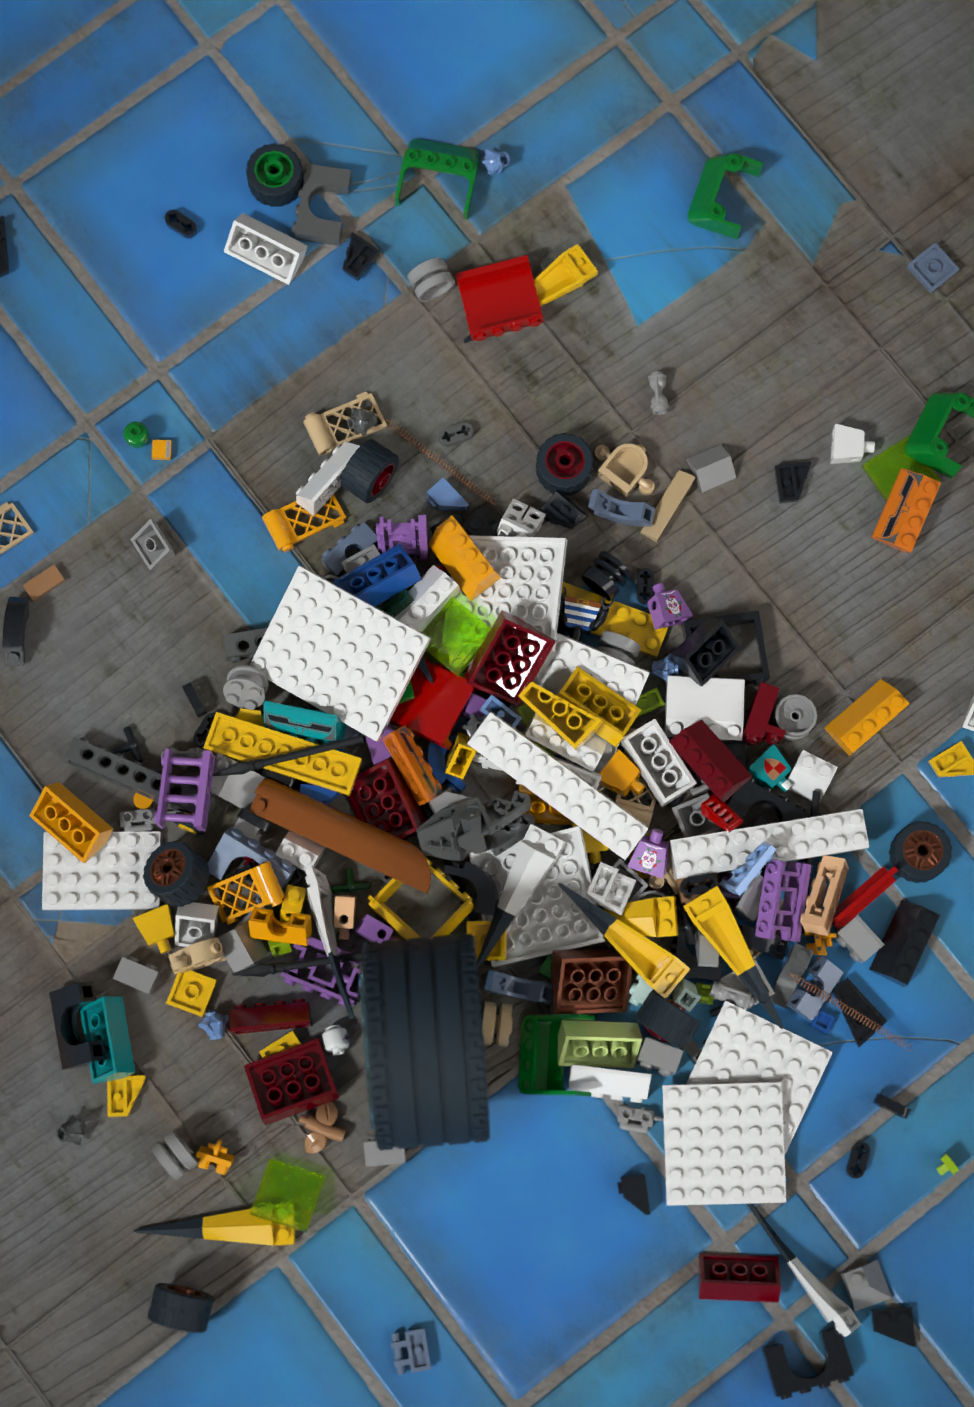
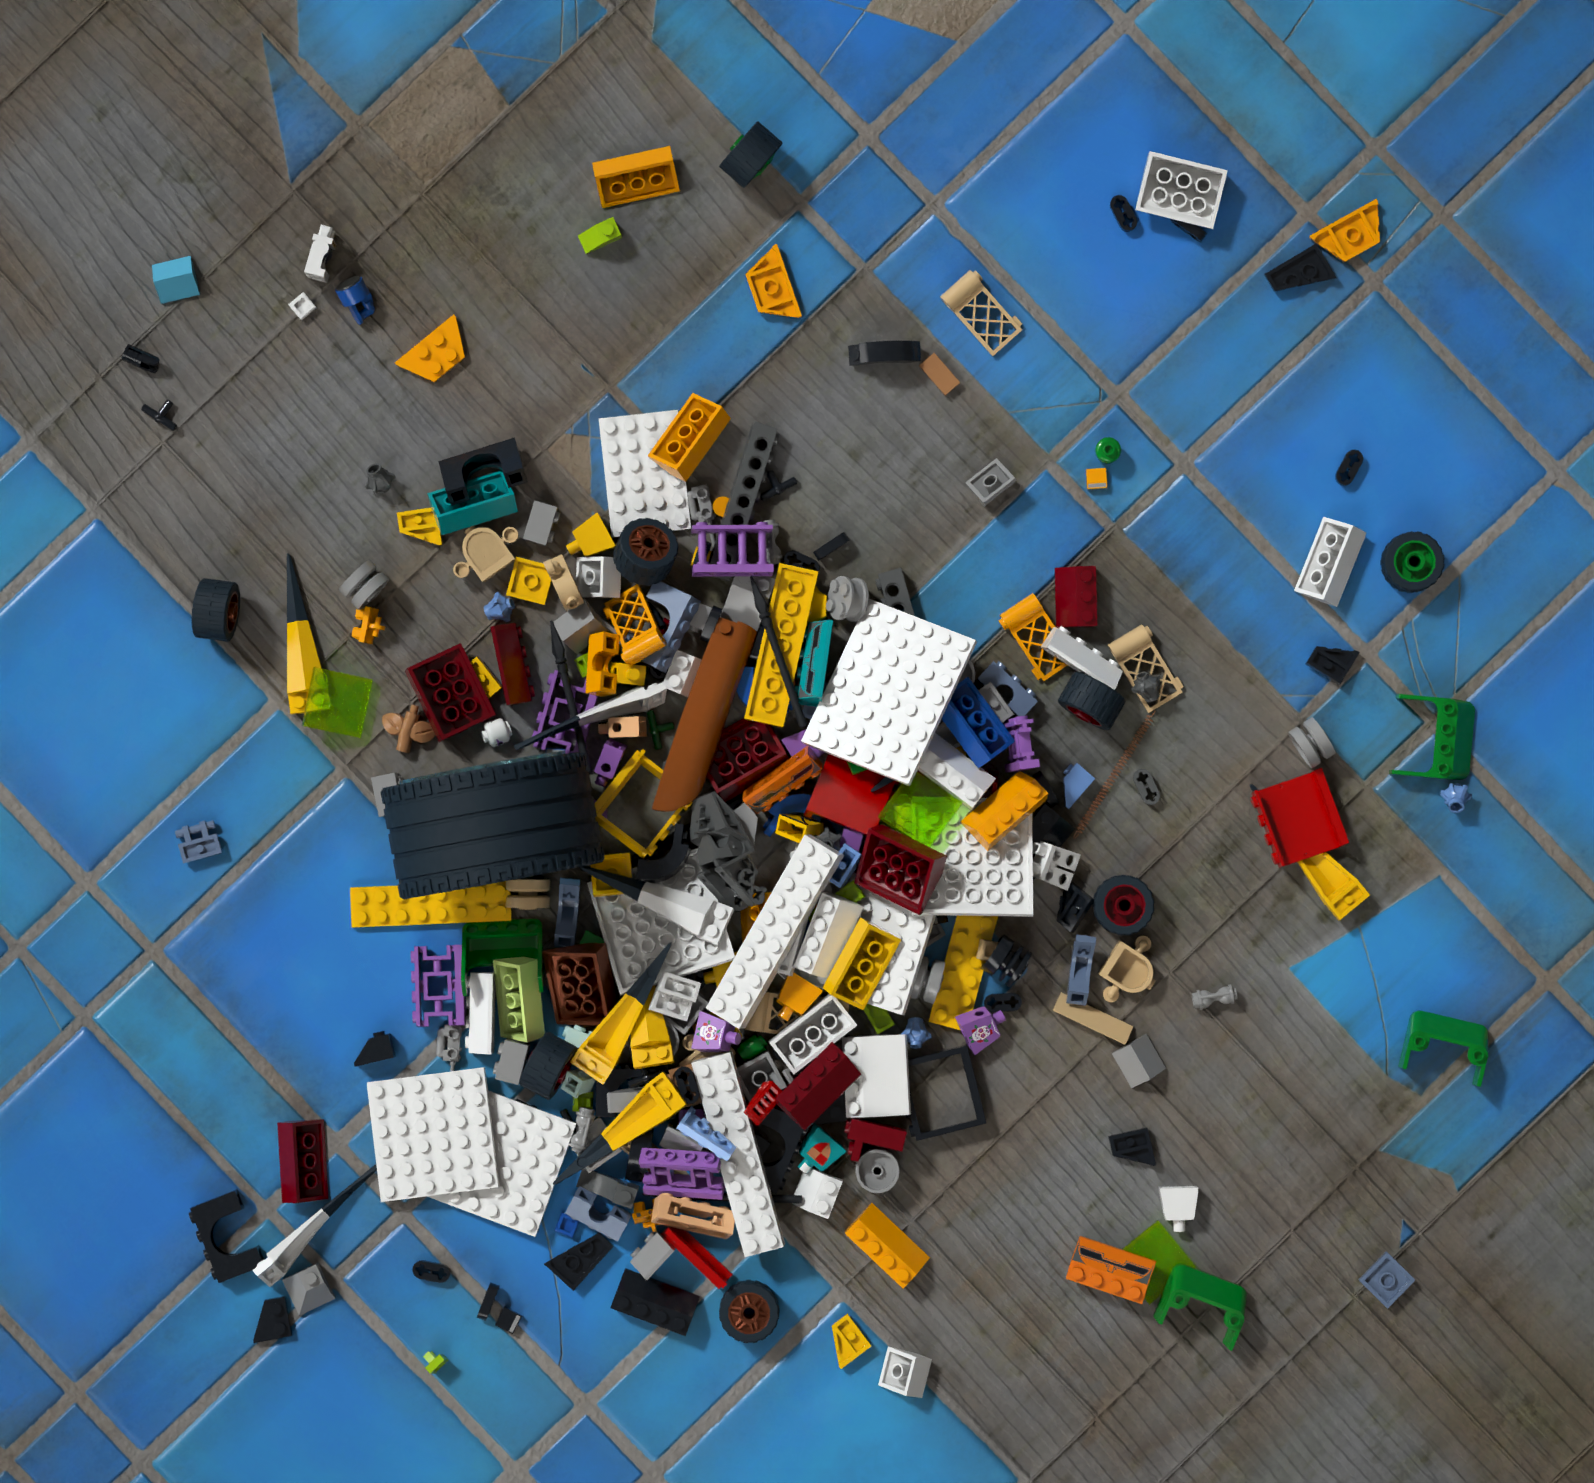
camera: 90 degrees right, 10 degrees up
dark grey arch [292,163,352,246] -> none
clear green tile [380,588,415,617] -> none
yellow wedge [518,682,604,751] -> none
torso [558,587,614,642] -> none
black slope [671,617,740,687] -> none
nougat piece [788,973,913,1051] -> none
none -> yellow plate [350,881,512,927]
none -> medium lavender fence [411,945,466,1027]
none -> tan piece [453,526,519,583]
none -> black tile [495,1306,522,1334]
none -> green brick [737,1034,767,1062]
none -> tan tile [976,939,999,961]
none -> dark red slope [1054,566,1097,628]

